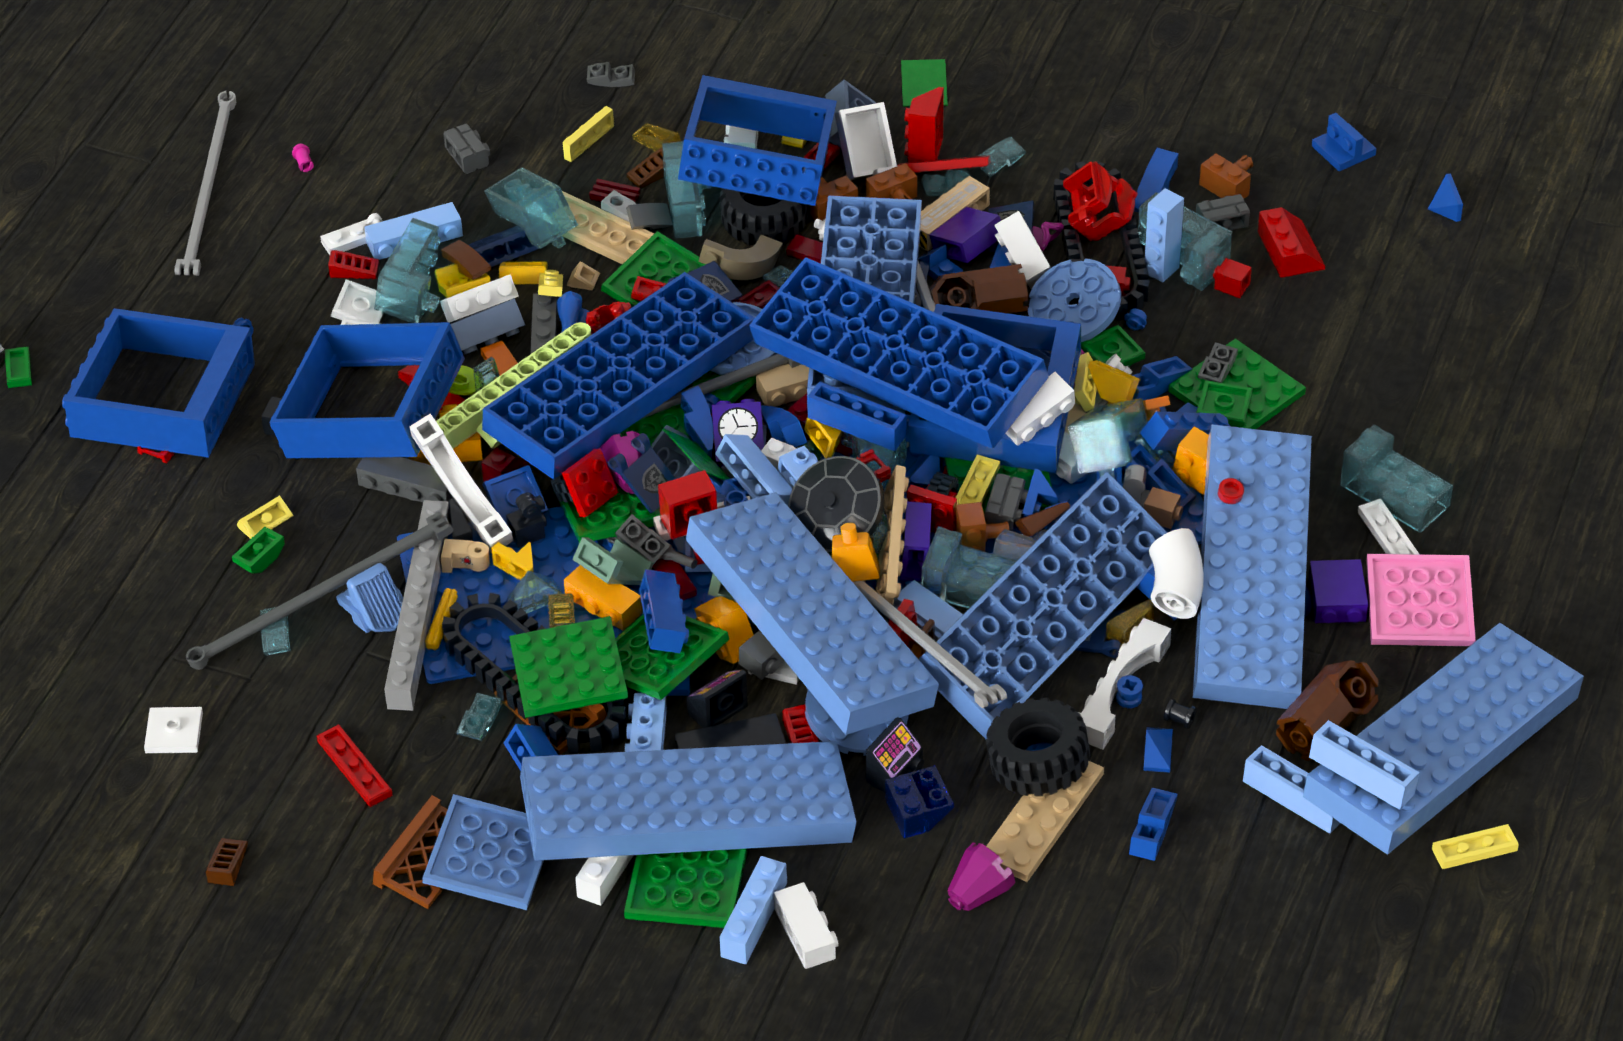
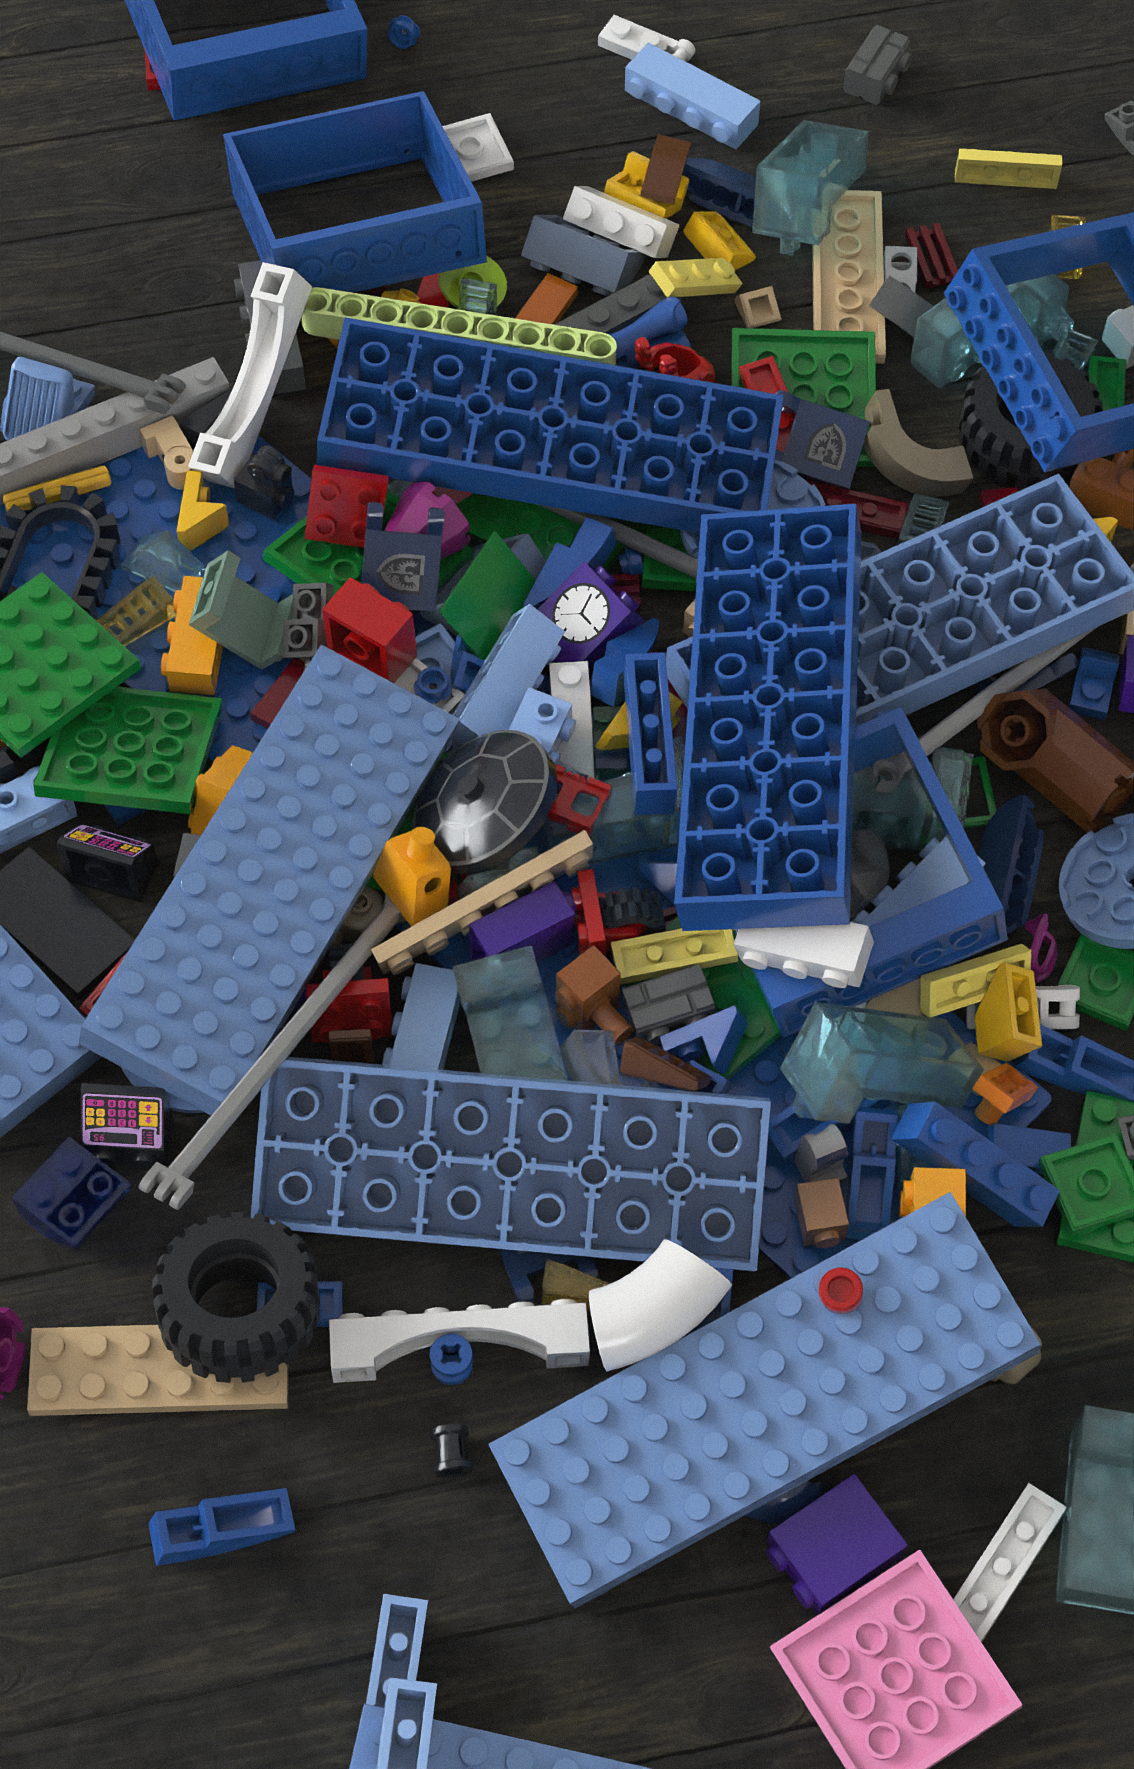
camera: 55 degrees right, 15 degrees up
green slope [232,527,285,574] -> none
light yellow slope [237,495,294,539] -> none
red slope [328,250,379,279] -> none
white plate [331,280,390,323] -> none
clear light blue hinge [374,218,440,323] -> none
blue bracket [482,465,548,524] -> none
blue brick [639,569,689,653] -> none
blue slope [1144,727,1173,773] -> none
reddish brown brick [1276,660,1378,761] -> none

